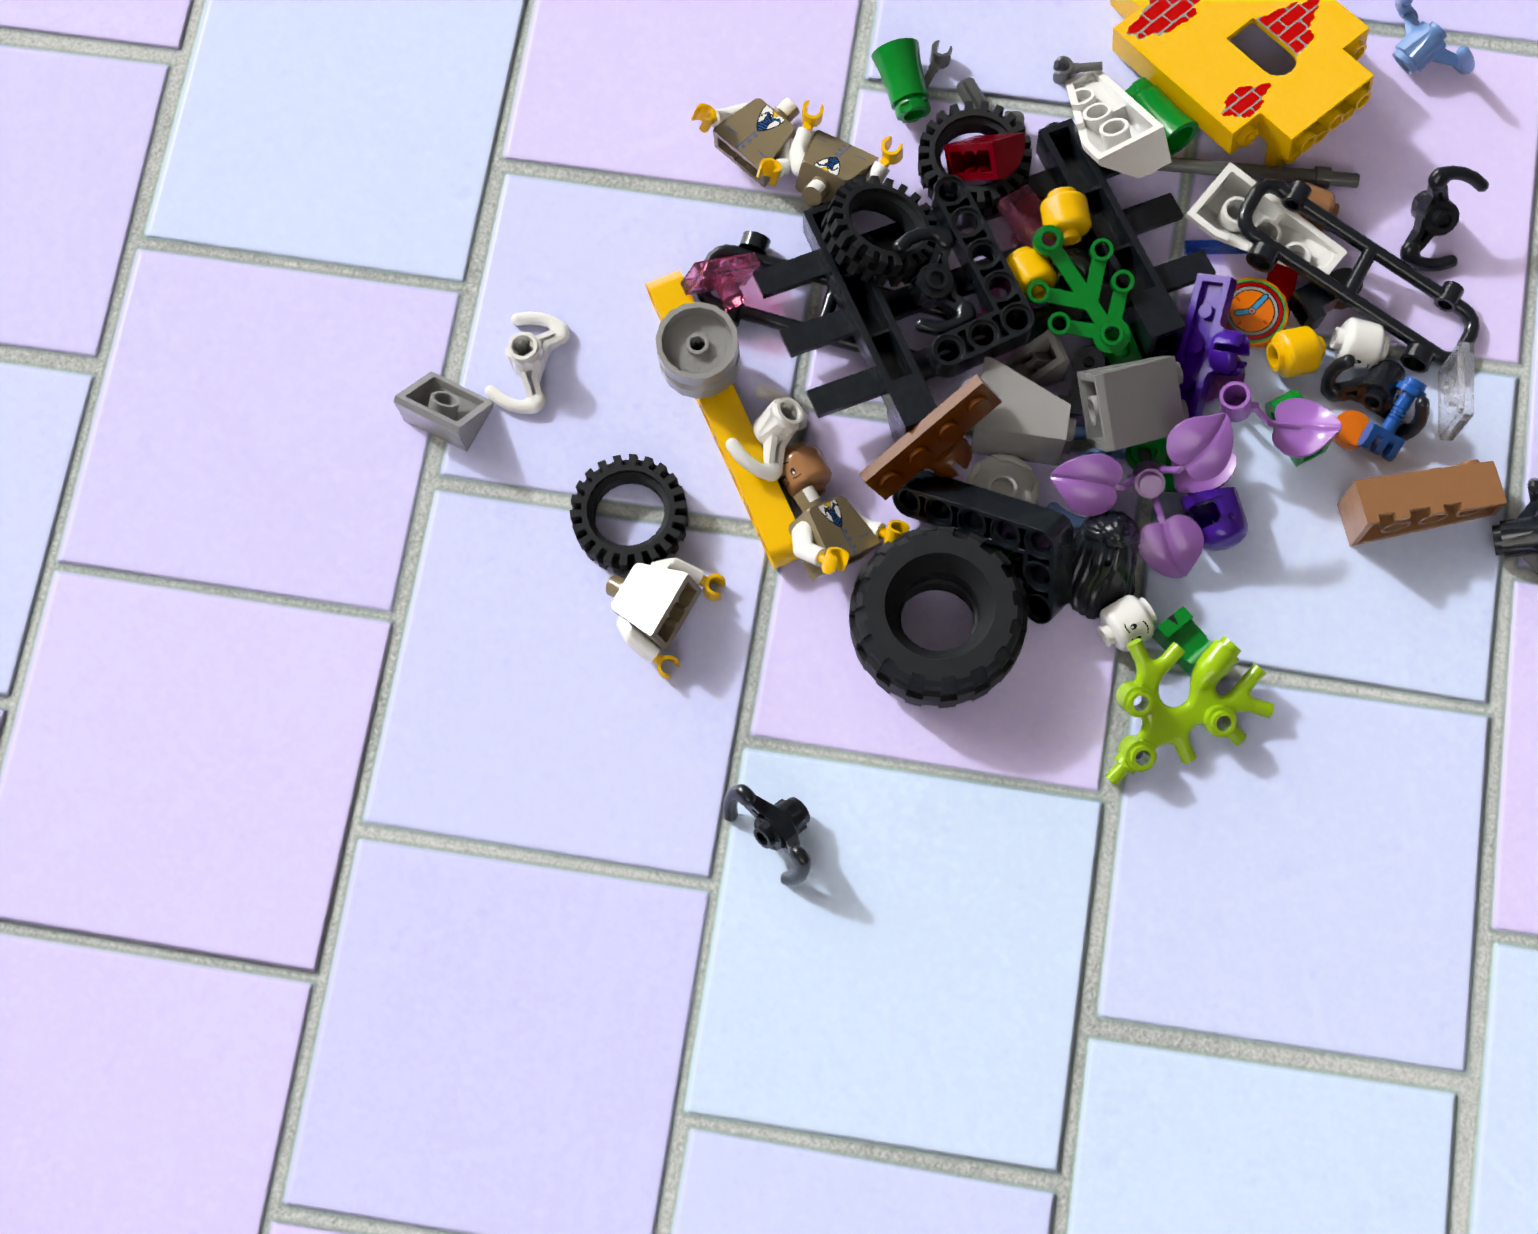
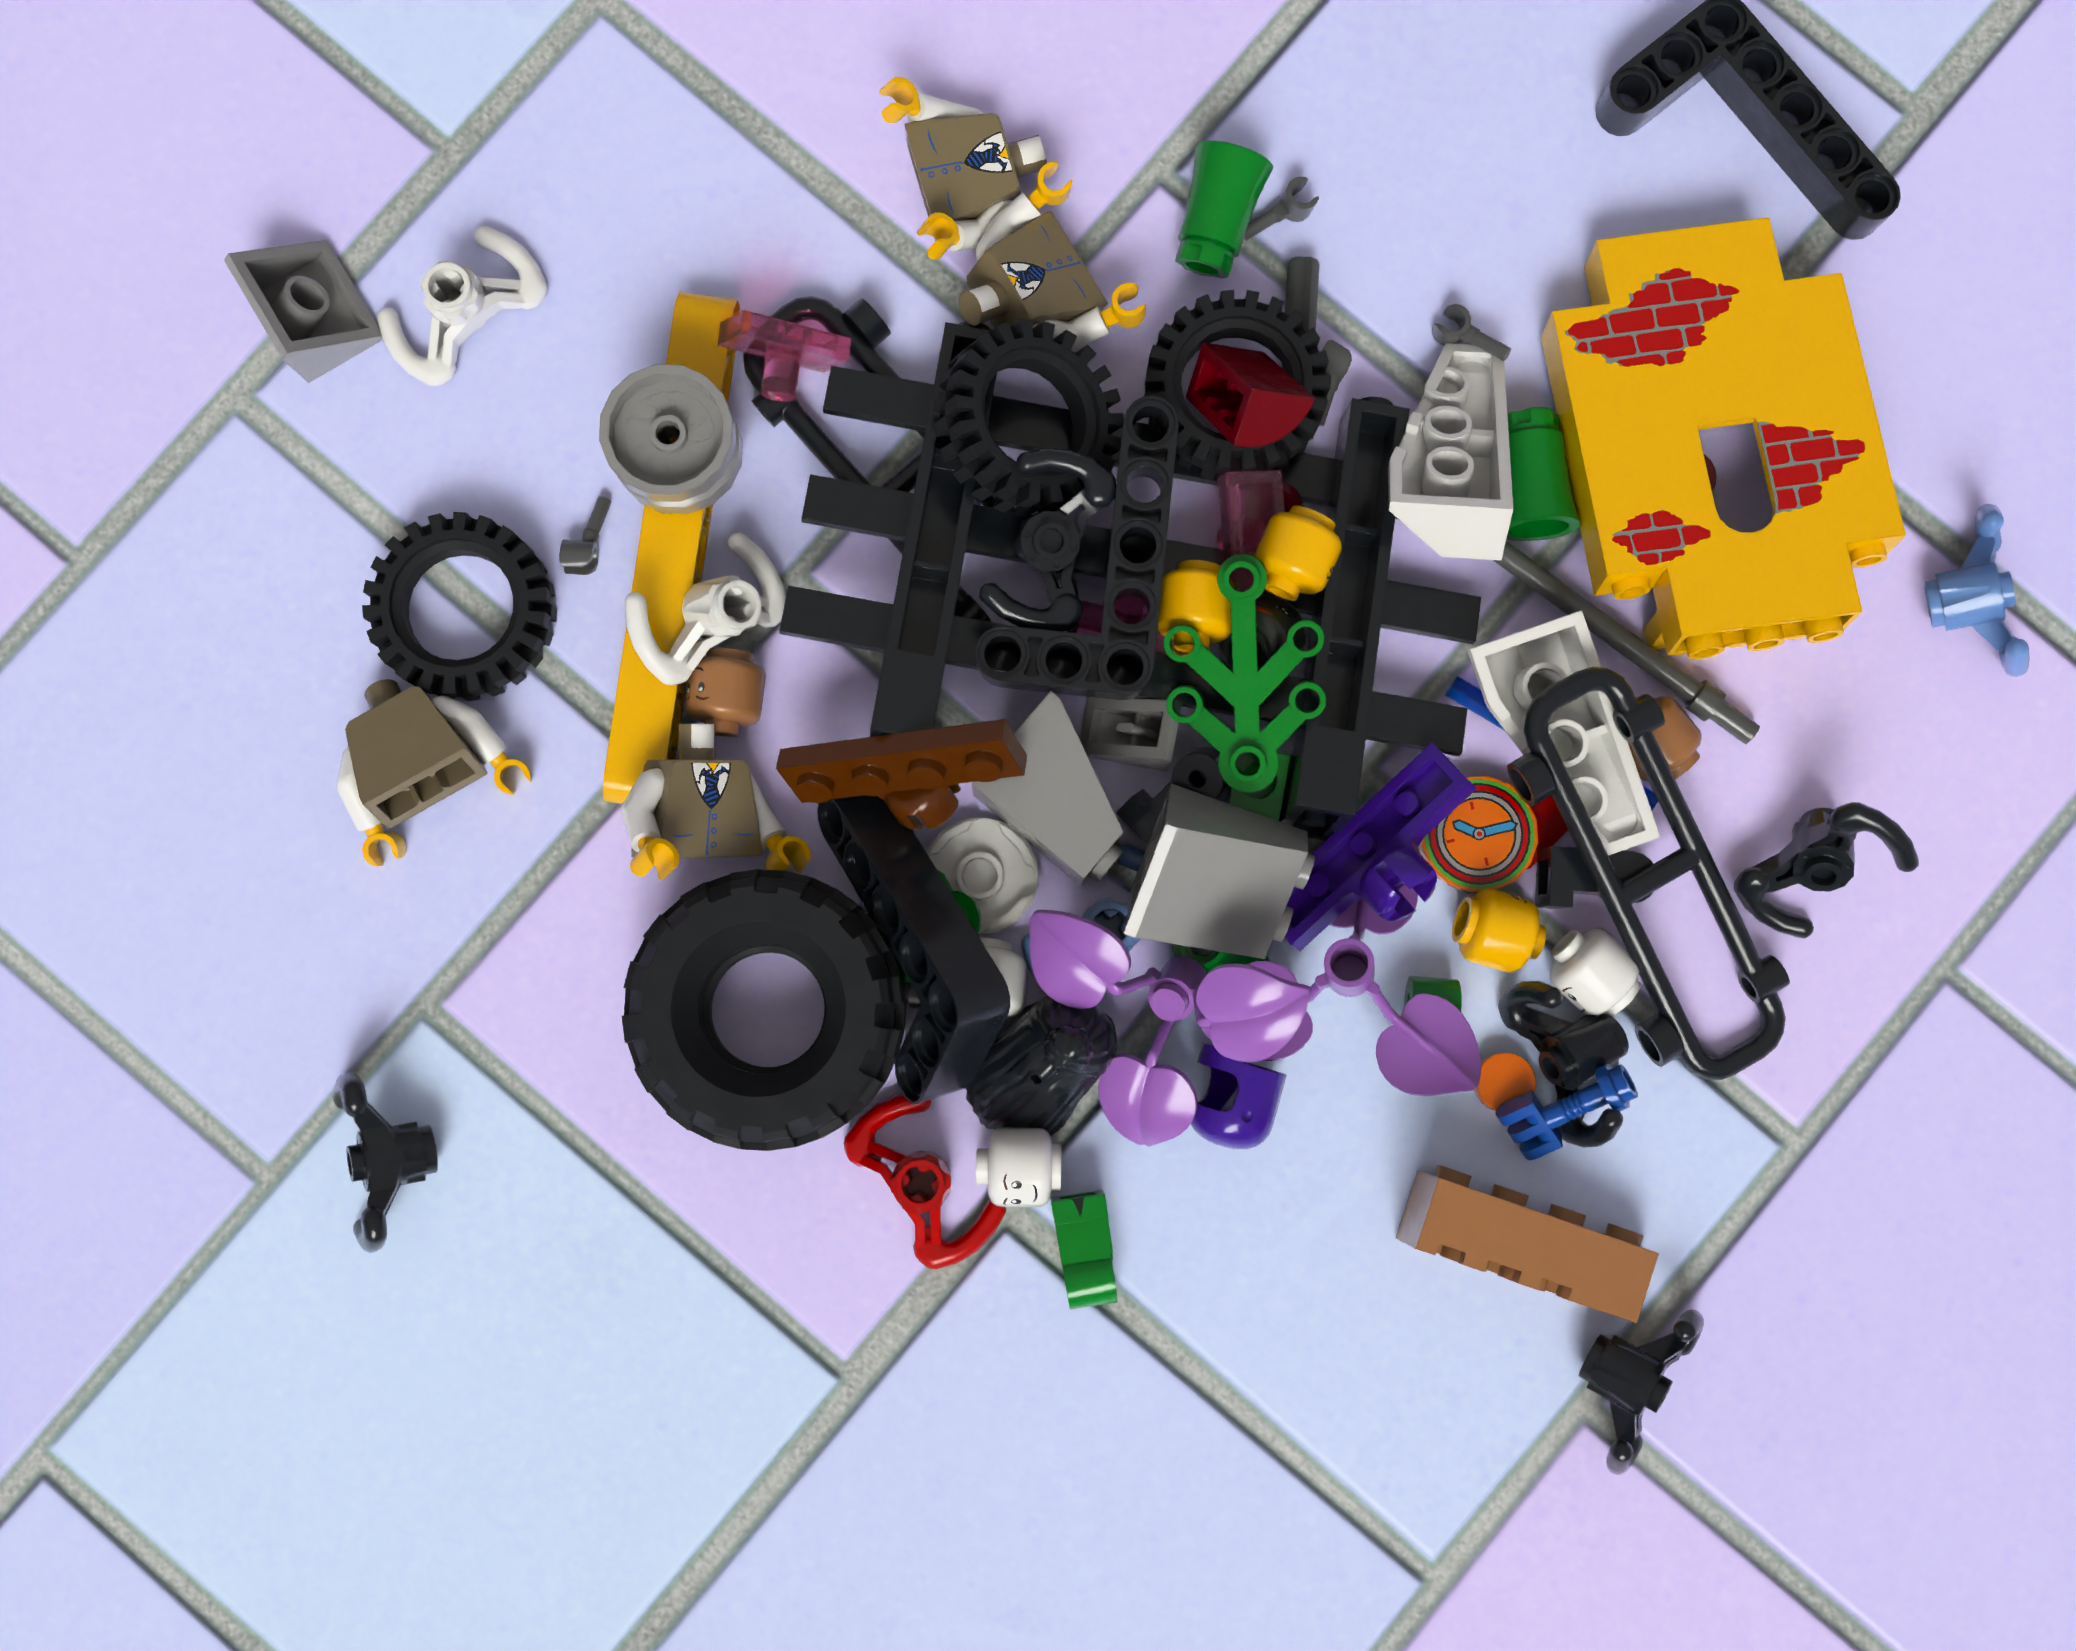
camera: 20 degrees right, 10 degrees up
lime plant [1105,636,1274,786] -> none
clear tile [1438,342,1474,441] -> none
none -> dark grey hand [559,496,612,575]
none -> red piece [843,1094,1007,1270]

